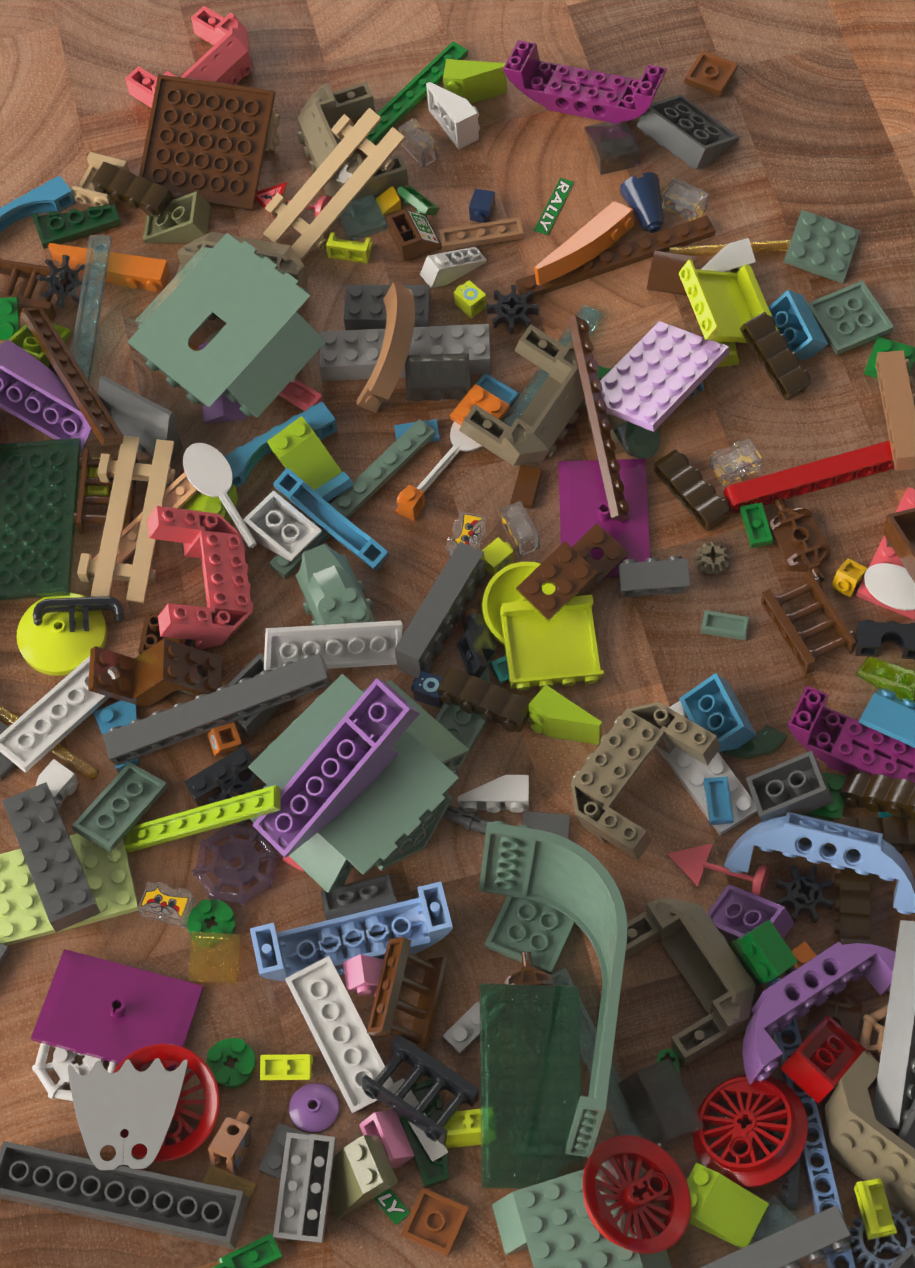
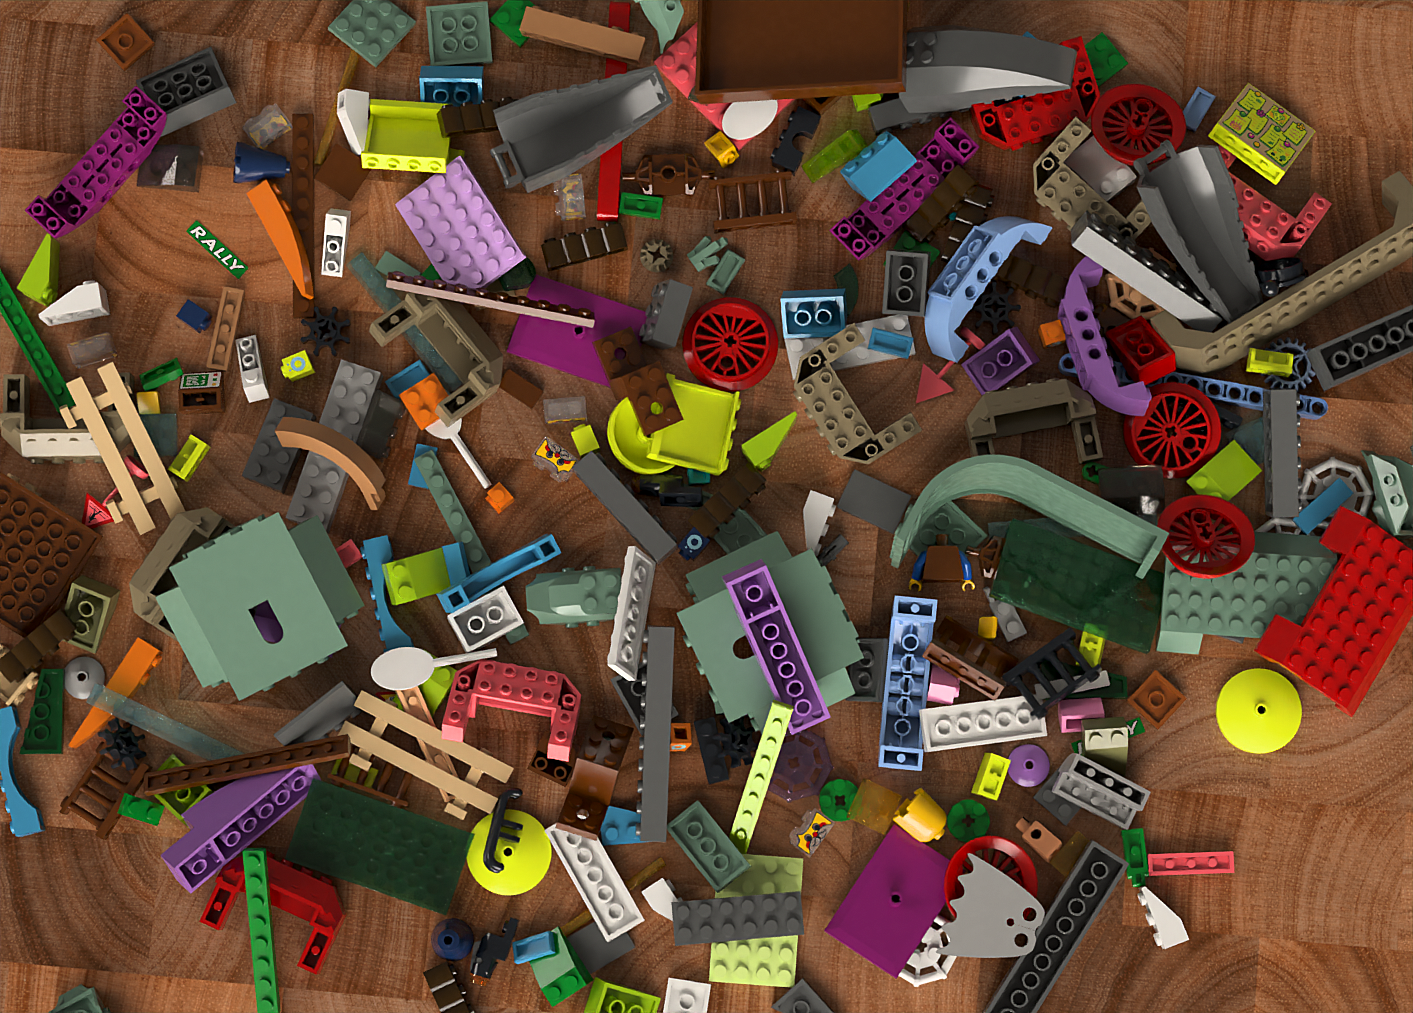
camera: 75 degrees left, 20 degrees up
green slope [728,919,798,986] -> none
none -> light grey dish [64,657,105,699]
none -> white slope [321,208,351,277]
none -> sand green tile [375,251,421,277]
none -> dark grey windscreen [490,65,672,193]
none -> red piece [682,297,778,392]
none -> sand green rock [687,236,728,272]
none -> yellow cylinder [892,788,947,842]
none -> reddish brown torso [909,534,975,591]
none -> yellow slope [978,617,997,640]

